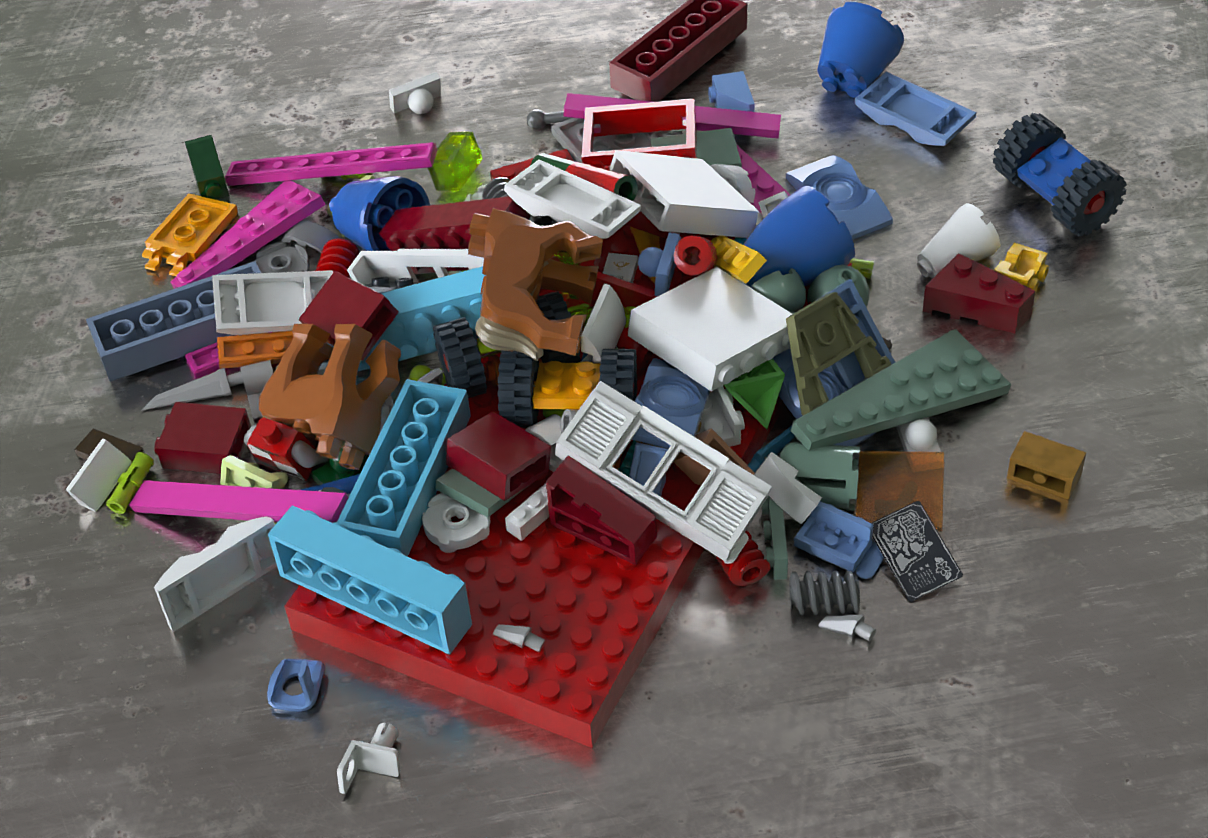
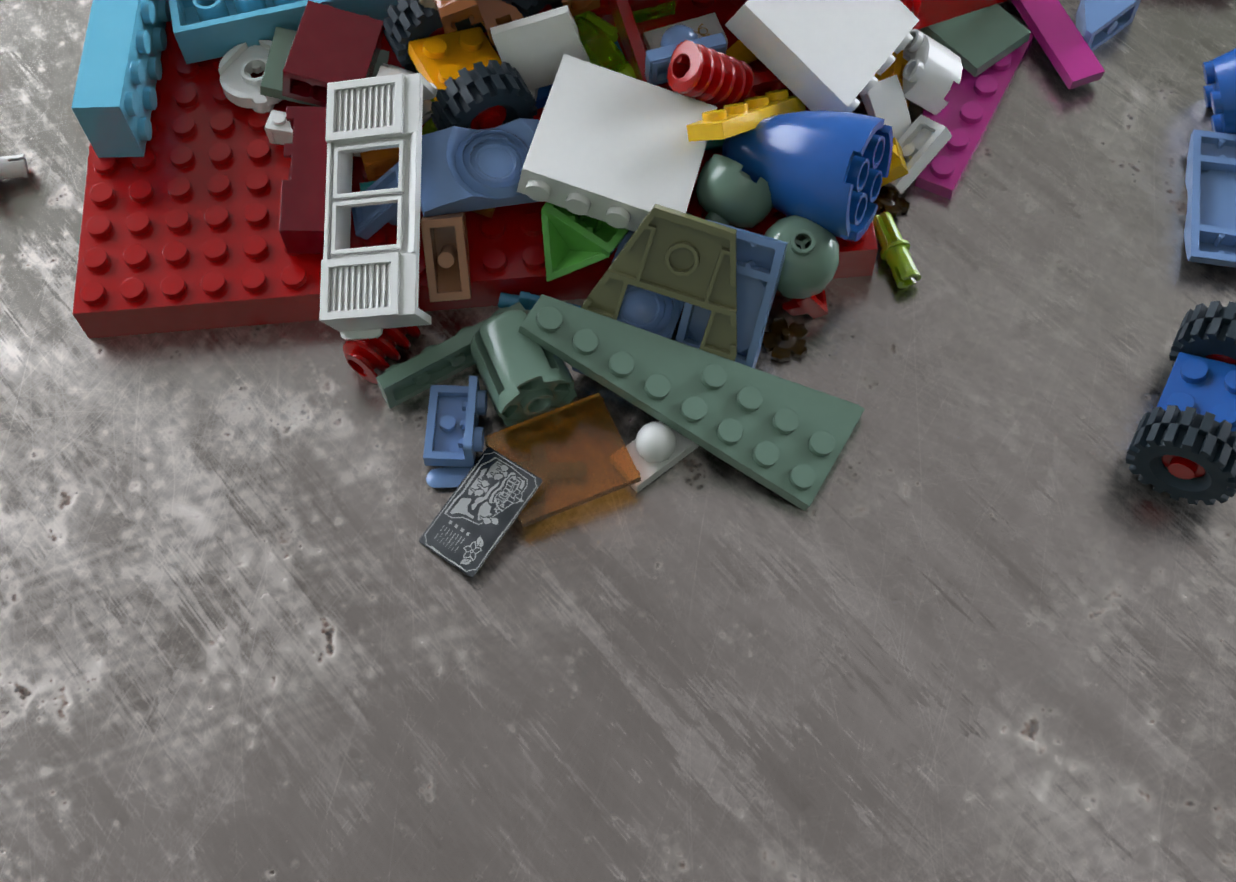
camera: 60 degrees right, 15 degrees up
medium blue piece [267,659,325,712] -> none
light grey bar [492,624,546,652] -> none
white bracket [696,385,745,447] -> none
white slope [754,452,822,524] -> none
medium blue slope [786,155,893,240] -> none
dark grey piece [789,571,860,615] -> none
light grey bar [819,614,876,641] -> none
white cone [917,203,1001,278] -> none
dark red wedge [922,253,1035,333] -> none
yellow cylinder [994,242,1049,294] -> none
pearl gold brick [1007,431,1086,500] -> none

